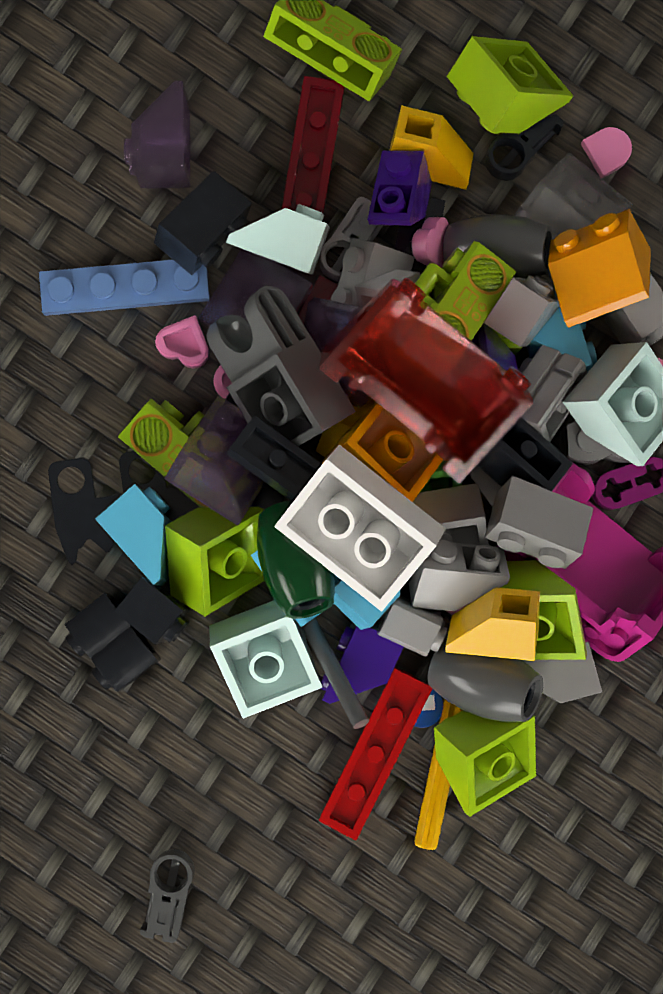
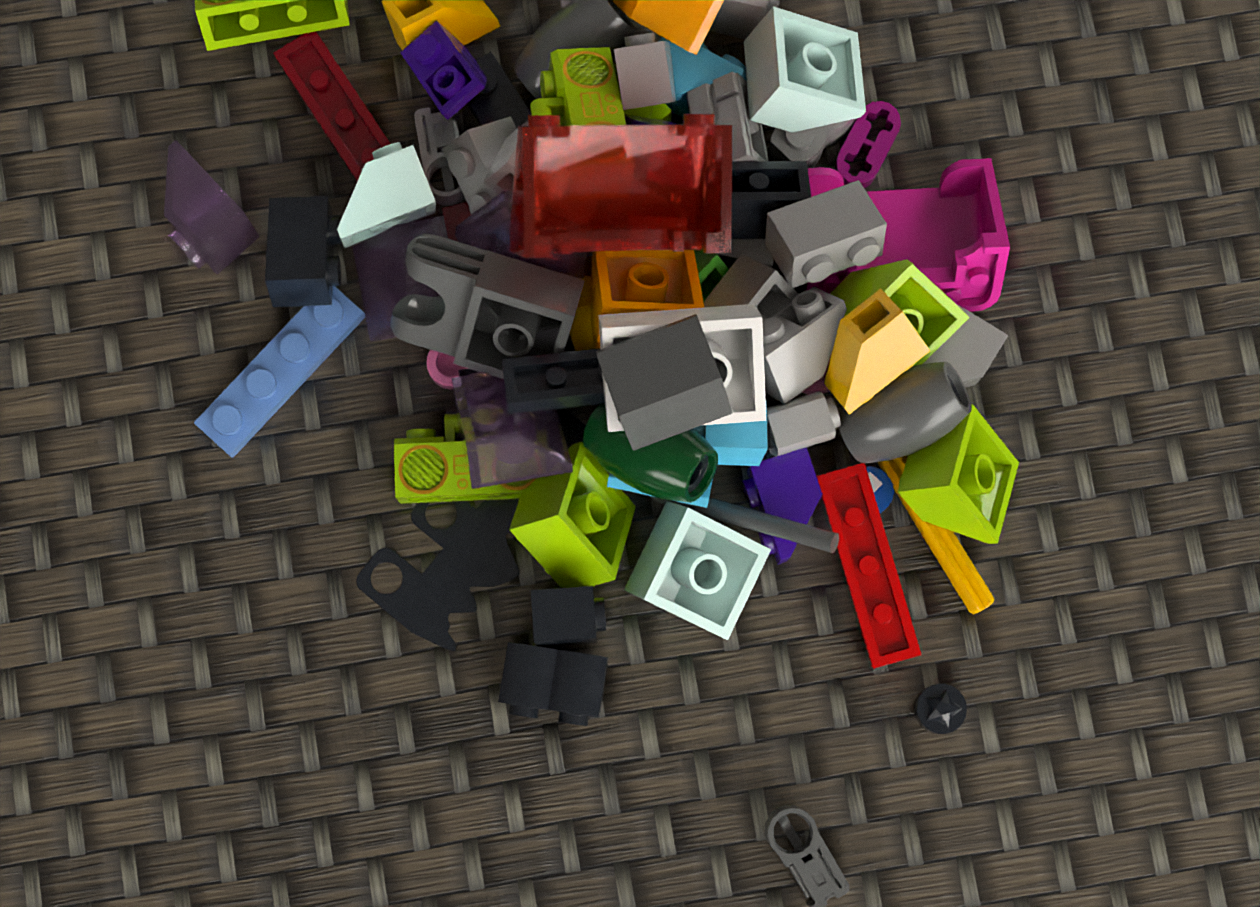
camera: 40 degrees left, 5 degrees down
medium azure slope [96,484,172,586] -> none
bright pink tile [155,315,209,369] -> none
bright pink tile [411,217,449,268] -> none
none -> dark grey slope [595,314,733,451]
none -> black tile [914,684,967,734]

